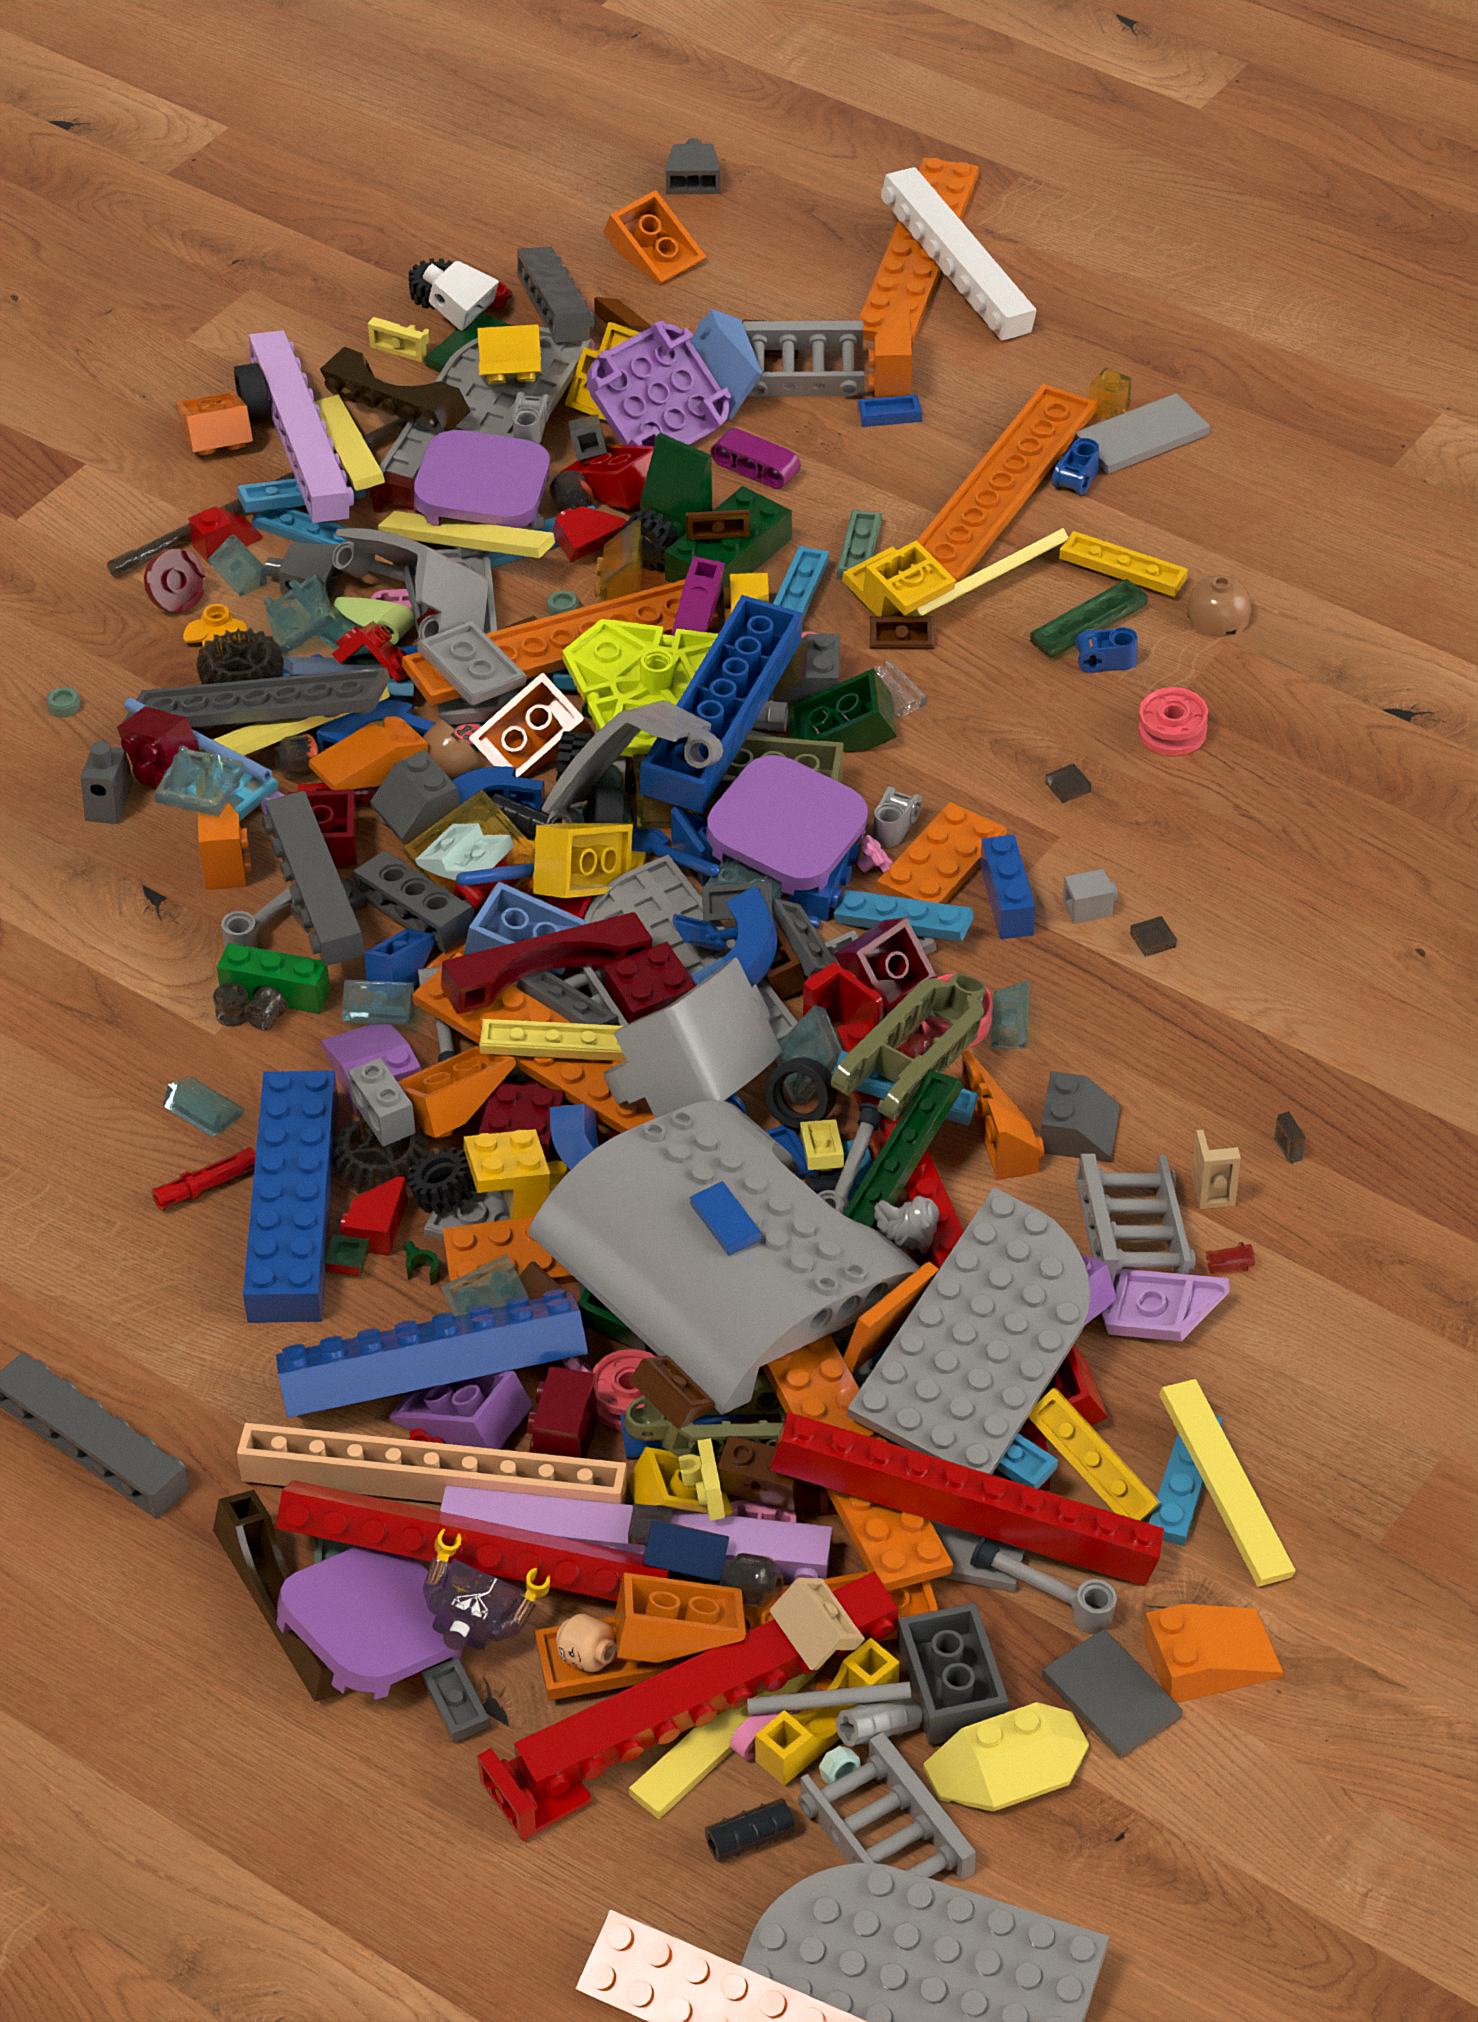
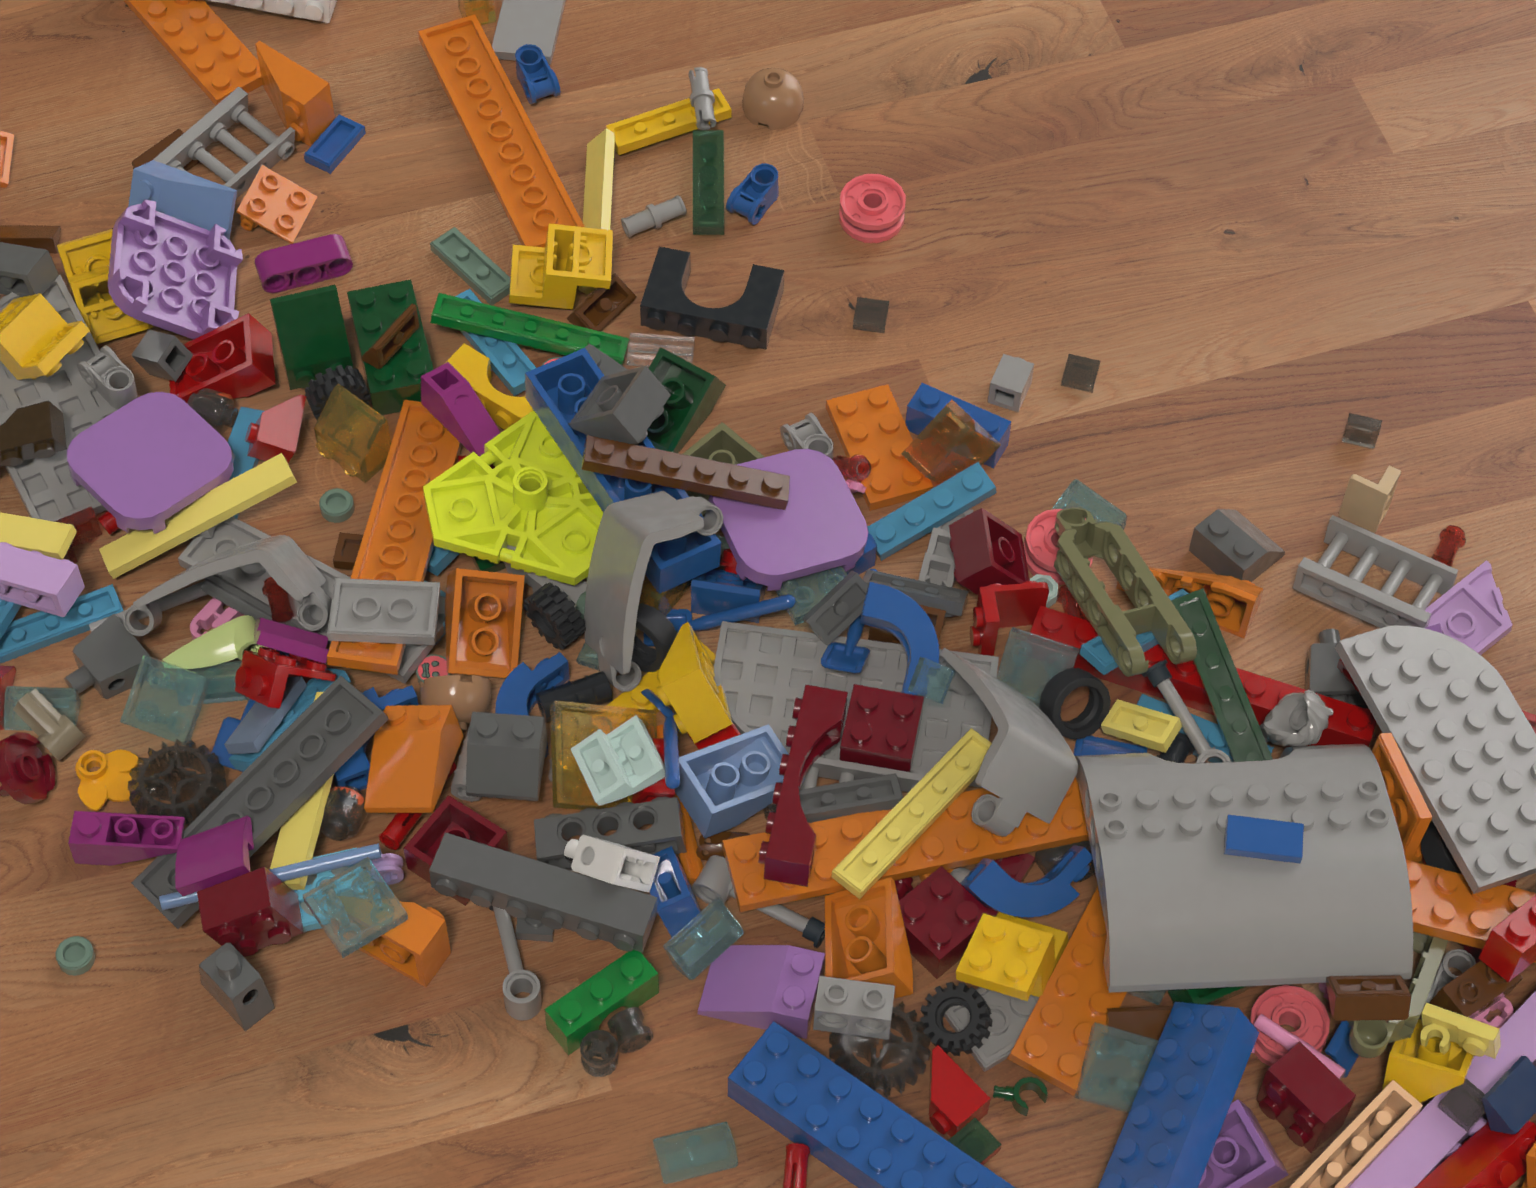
camera: 55 degrees left, 10 degrees up
none -> dark tan piece [13,689,86,761]
none -> magenta slope [68,811,185,866]
none -> magenta slope [175,815,254,896]
none -> orange hinge [236,165,317,244]
none -> magenta slope [254,617,329,664]
none -> green tile [430,293,629,365]
none -> white torso [564,835,660,893]
none -> dark grey slope [569,366,670,445]
none -> reddish brown plate [581,435,790,510]
none -> light grey pin [621,195,686,238]
none -> black arch [640,246,784,350]
none -> light grey pin [688,67,716,130]
none -> clear red pin [832,455,871,481]
none -> clear orange slope [901,400,1001,484]
none -> bright pink piece [1253,1014,1346,1079]

